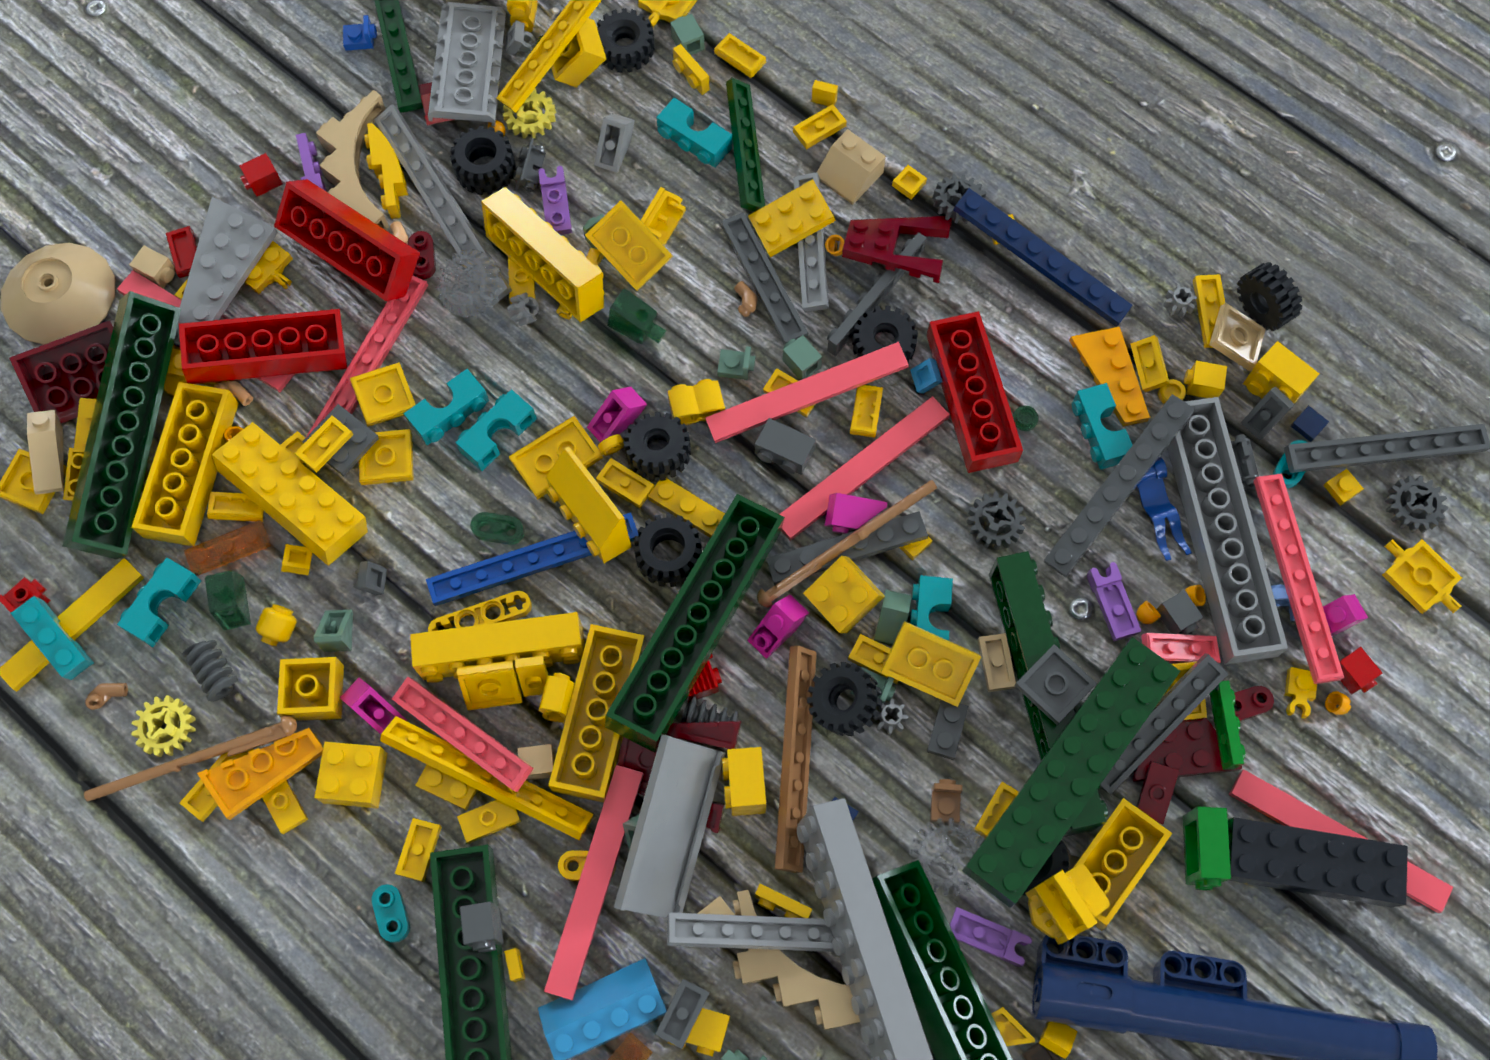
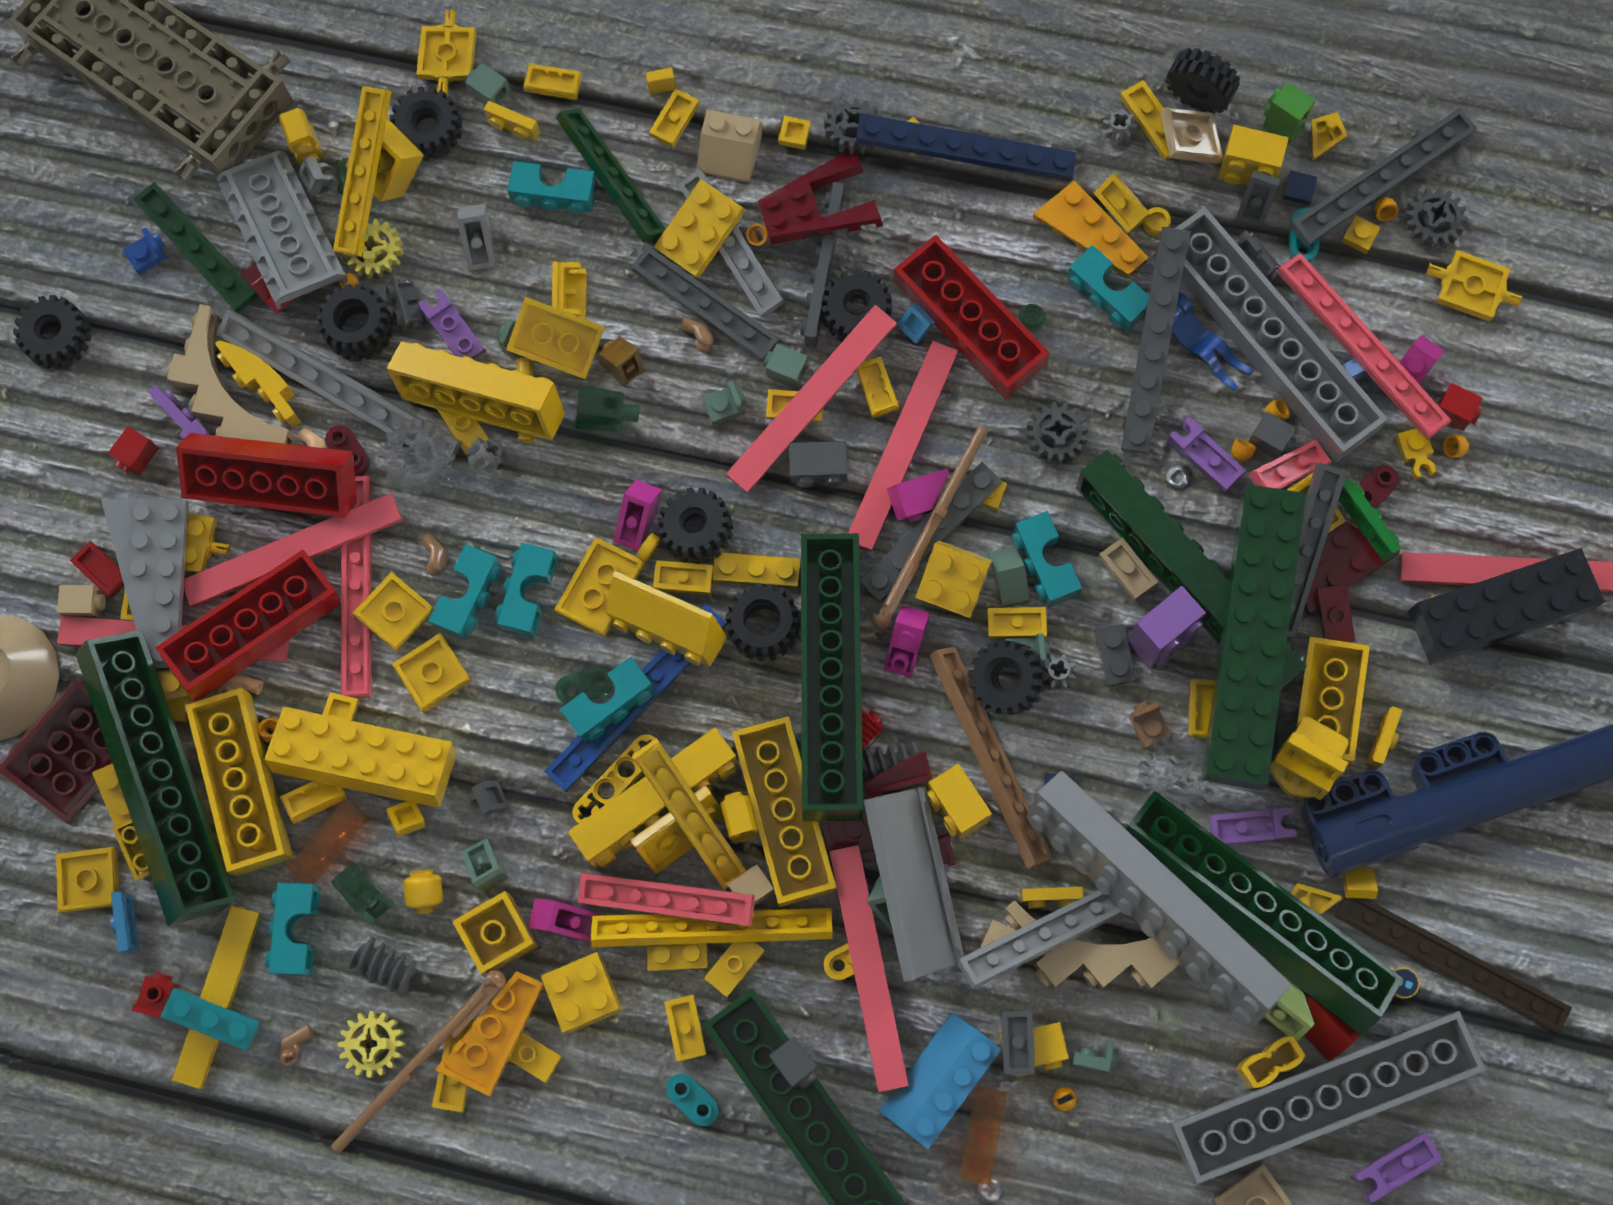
camera: 20 degrees left, 5 degrees up
tan slope [27,410,64,495] -> none
yellow plate [295,415,353,473] -> none
dark grey plate [303,404,379,477] -> none
yellow tile [504,948,526,982] -> none
yellow brick [668,379,725,425] -> none
yellow plate [881,621,981,707] -> none
dark grey plate [1014,644,1097,725] -> none
green window [1182,807,1231,890] -> none
yellow brick [1184,360,1227,398] -> none
none -> black tyre [13,295,92,369]
none -> dark azure plate [111,891,139,955]
none -> coral tile [184,493,403,608]
none -> medium nougat arm [421,534,448,576]
none -> teal arch [560,656,655,743]
none -> pearl gold slope [599,337,645,387]
none -> yellow tile [631,738,746,890]
none -> medium lavender brick [1128,586,1206,670]
none -> bright green brick [1262,82,1315,146]
none -> yellow piece [1311,112,1348,160]
none -> yellow plate [1366,706,1403,769]
none -> light orange hinge [1374,197,1399,222]

